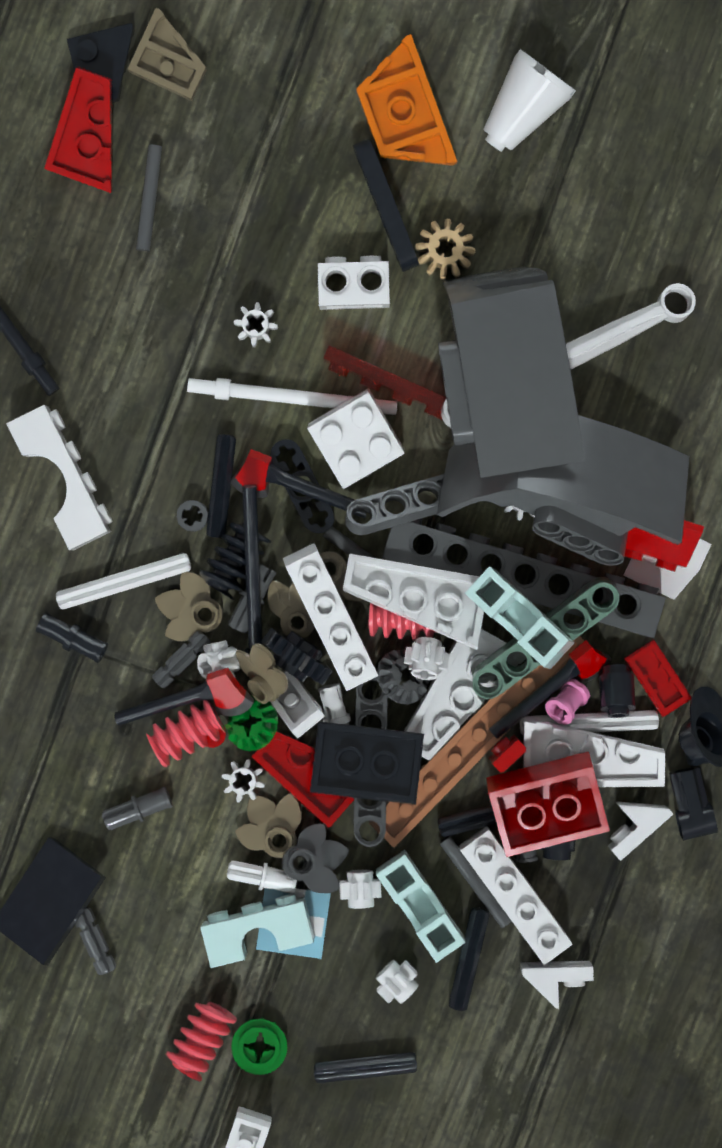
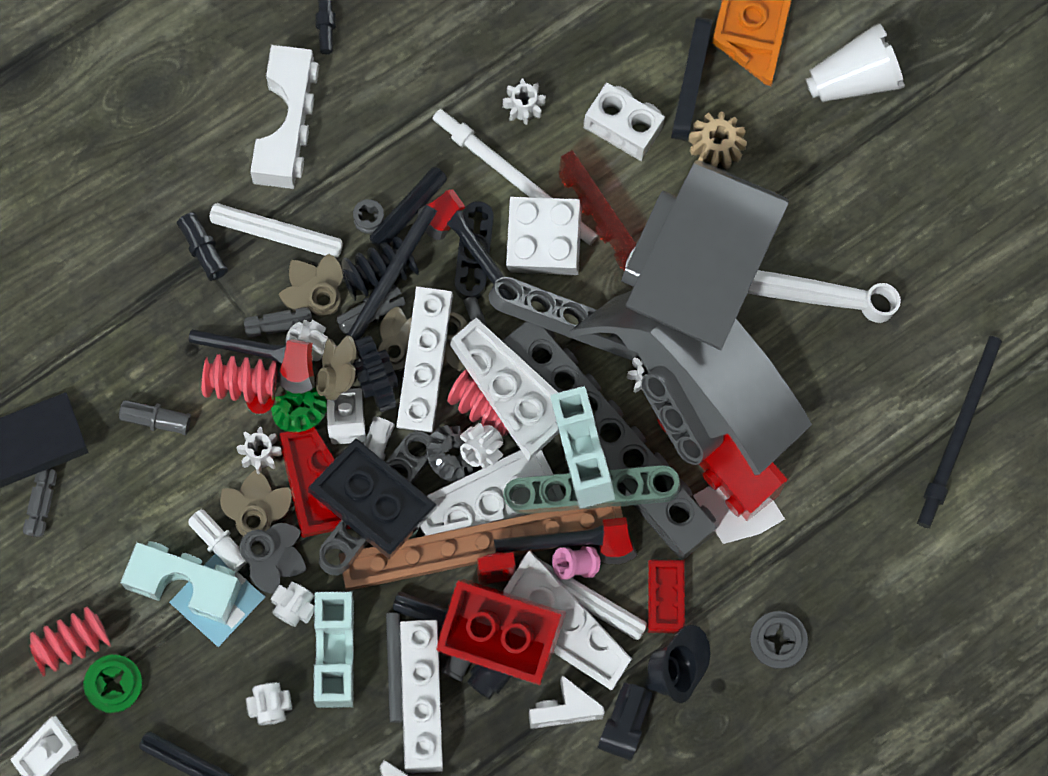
camera: 25 degrees right, 15 degrees down
black axle [449,908,490,1011] -> none
black brick [599,664,636,718] -> none

